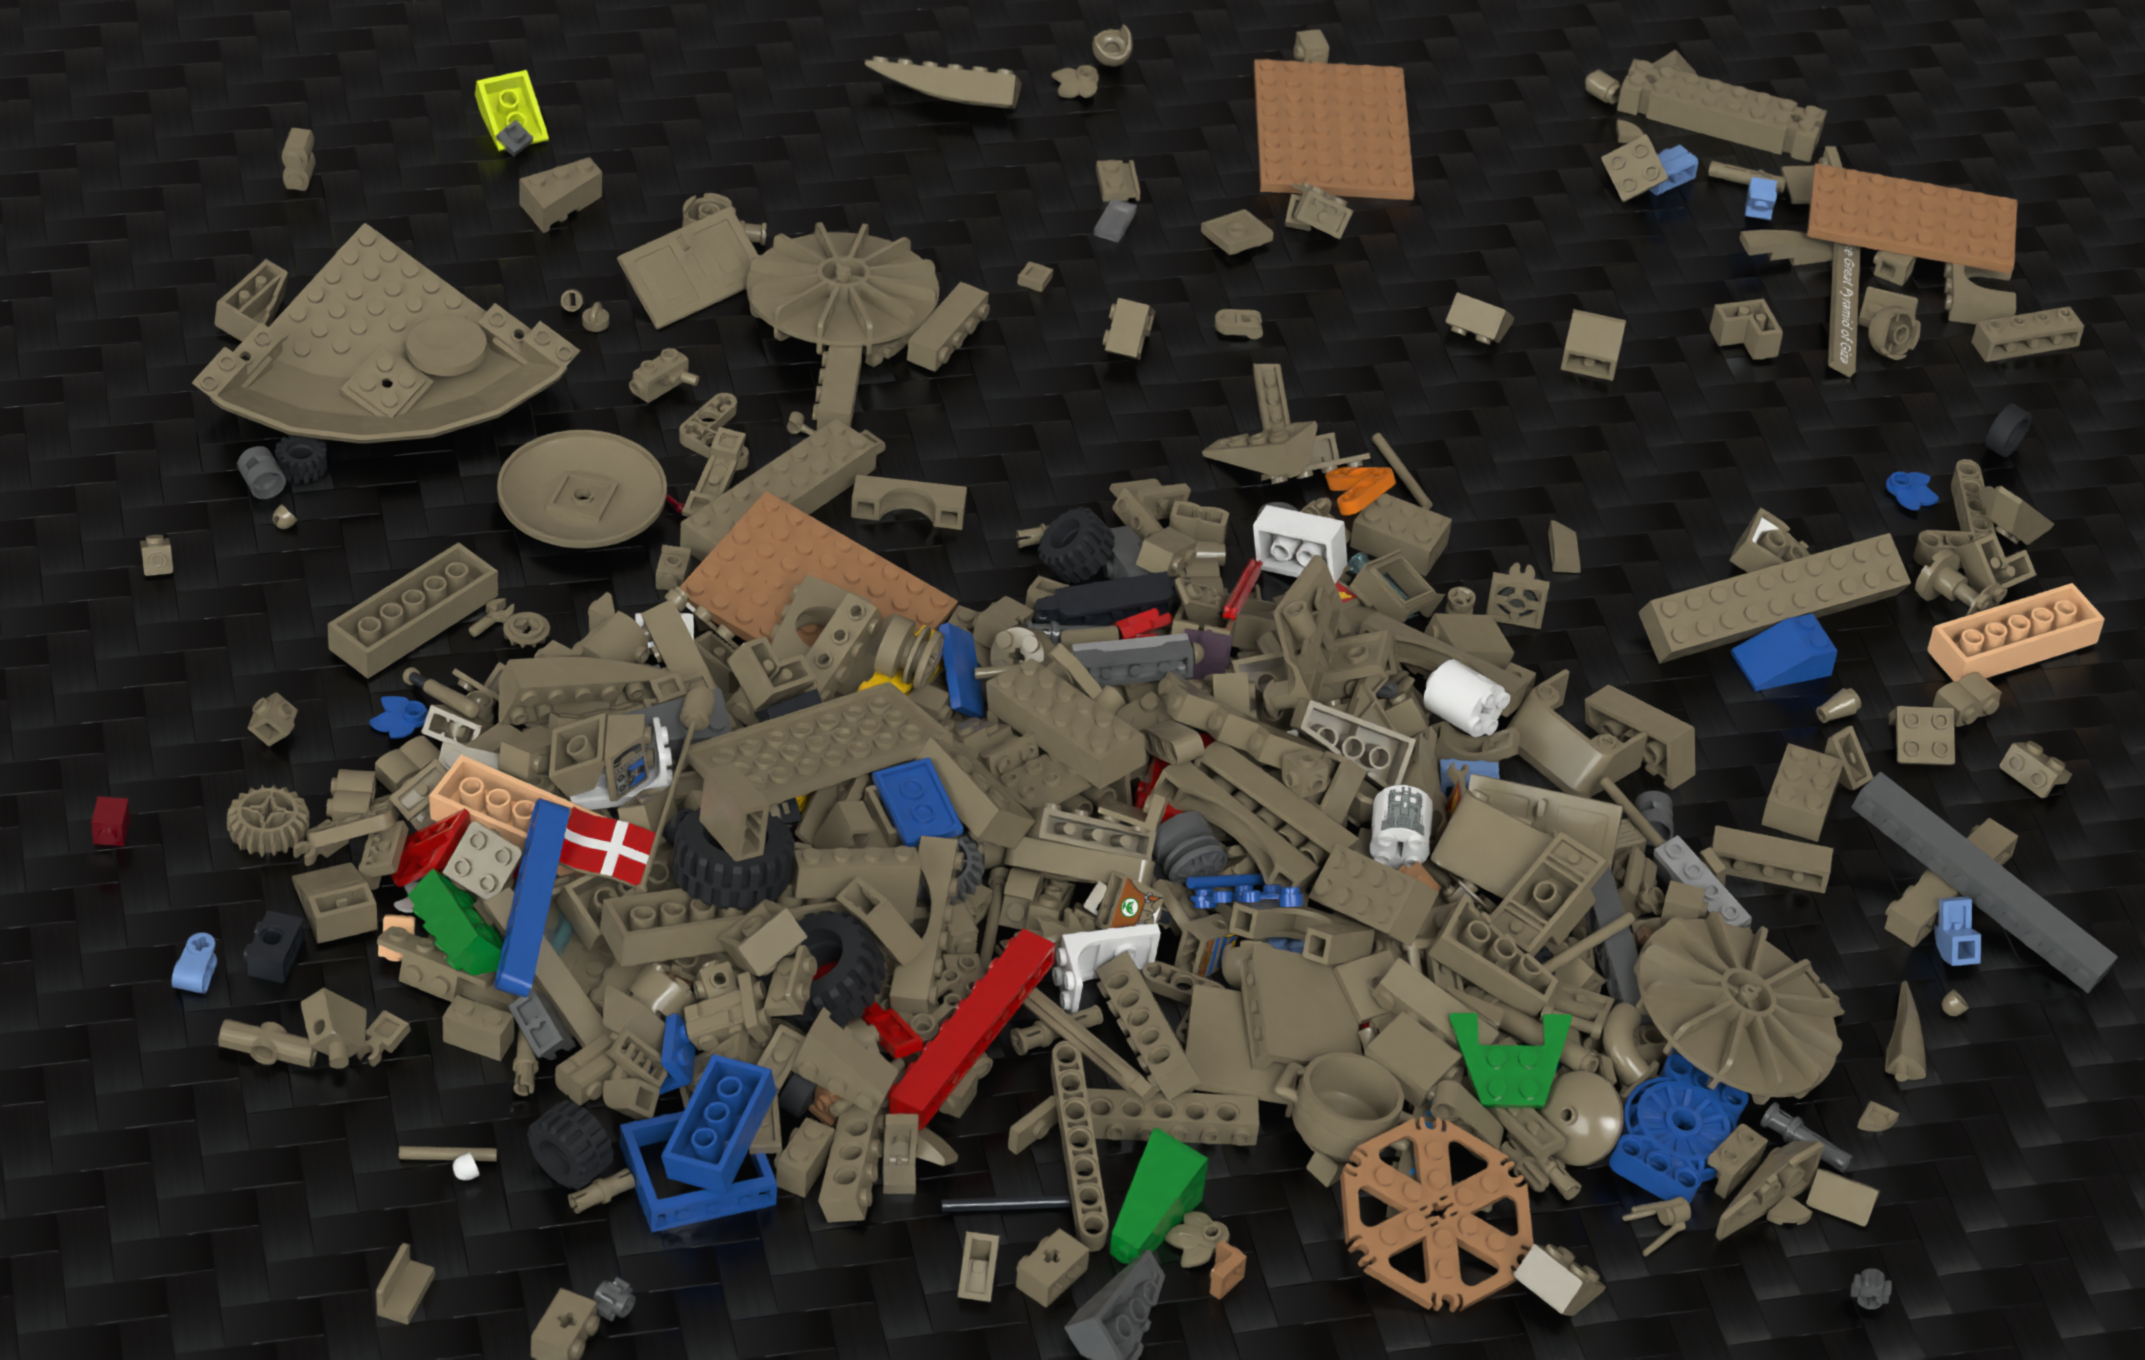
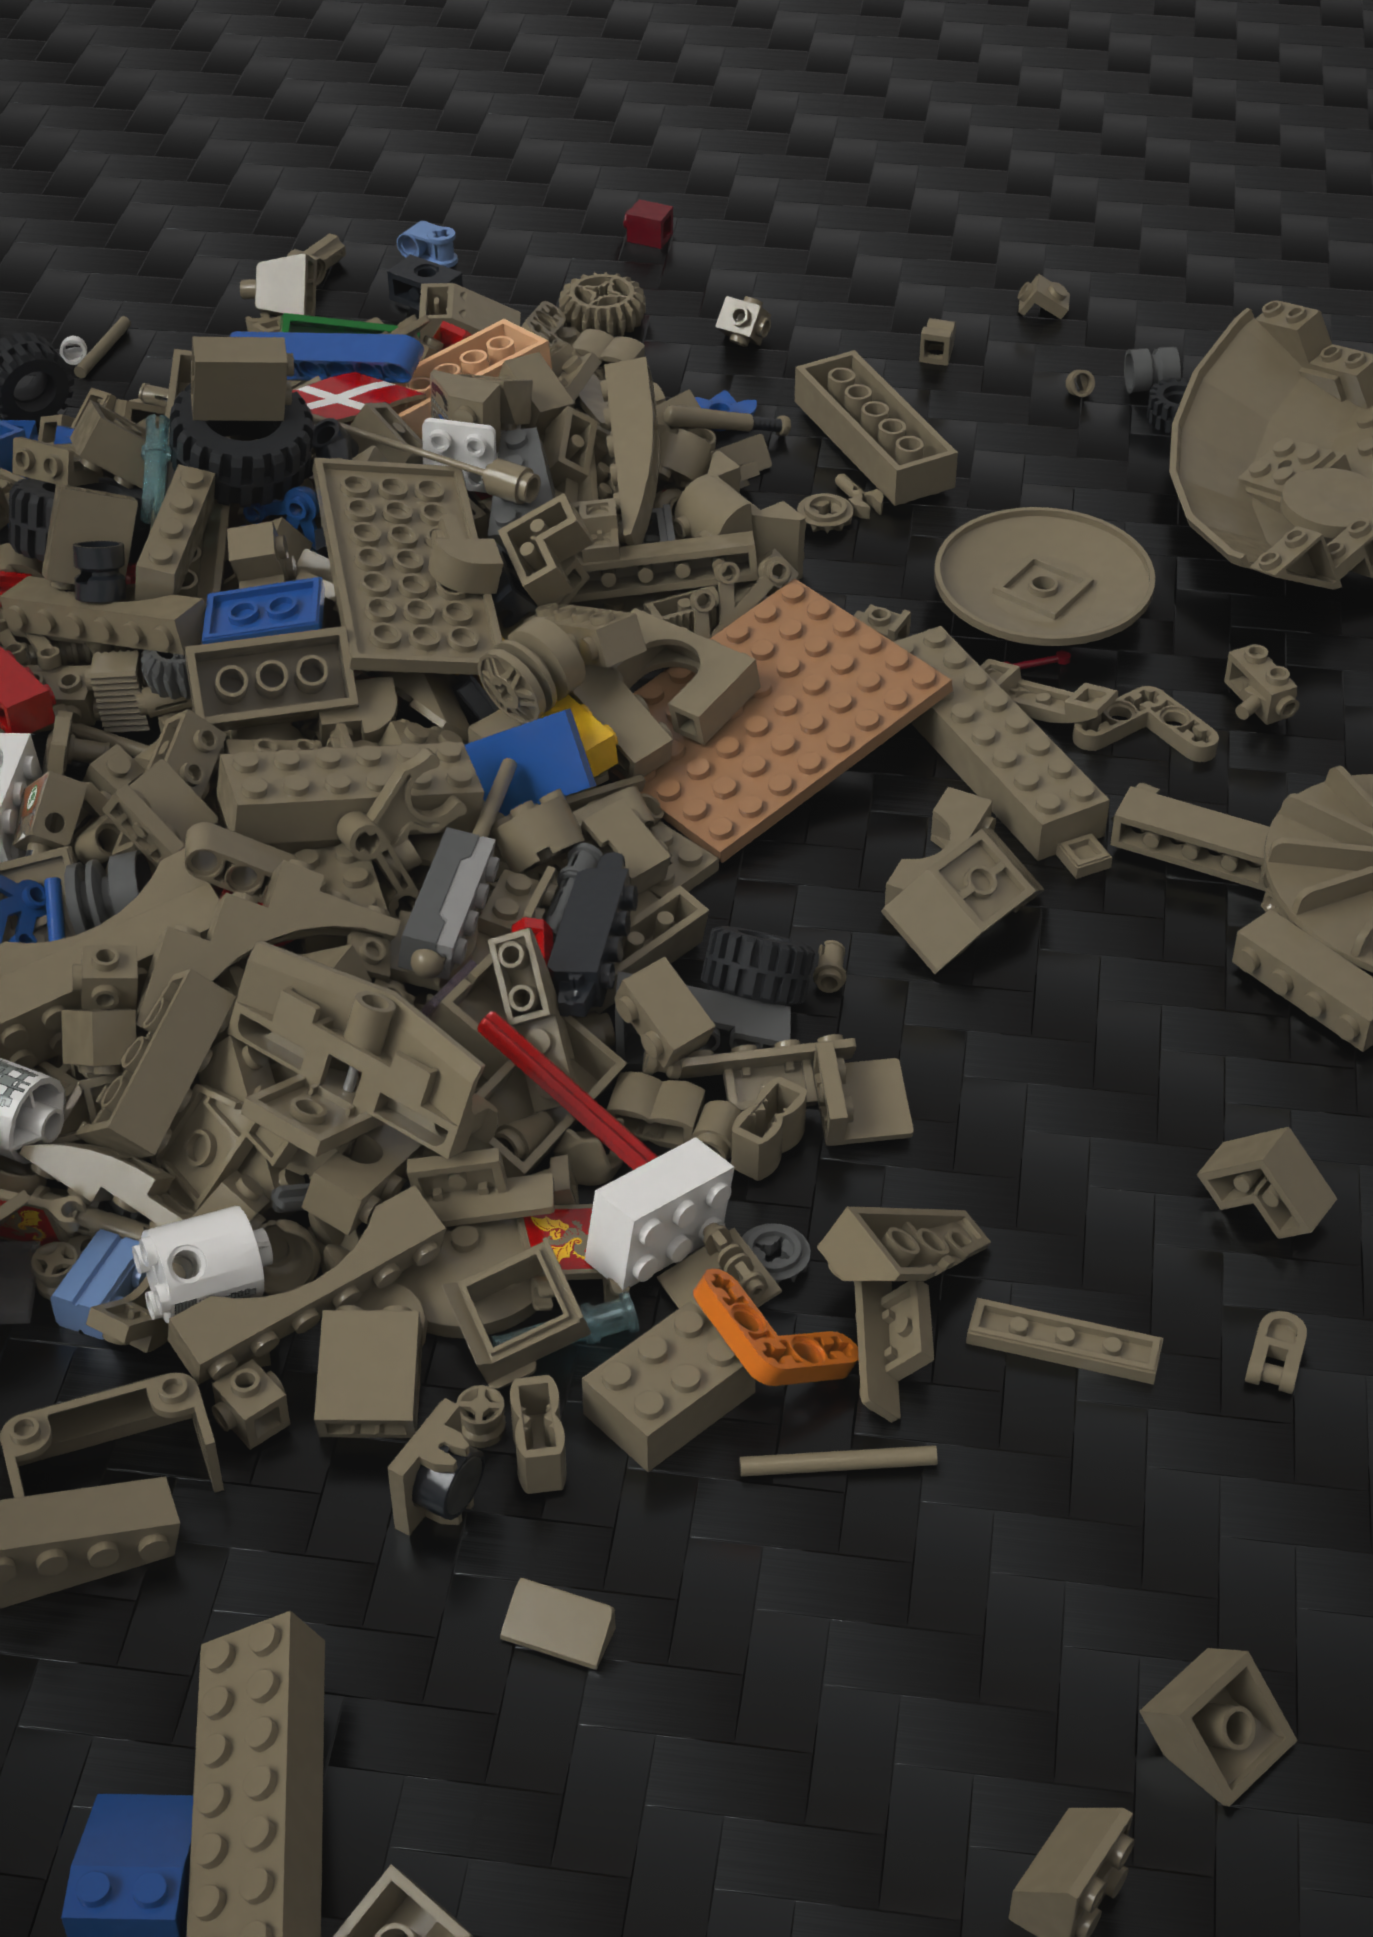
camera: 115 degrees right, 0 degrees up
none -> black wheel [73,541,126,602]
none -> clear light blue pin [140,414,171,524]
none -> dark tan brick [428,514,504,594]
none -> dark tan brick [510,1375,567,1494]
none -> dark tan slope [881,828,1044,974]
none -> dark tan leg [919,318,956,366]

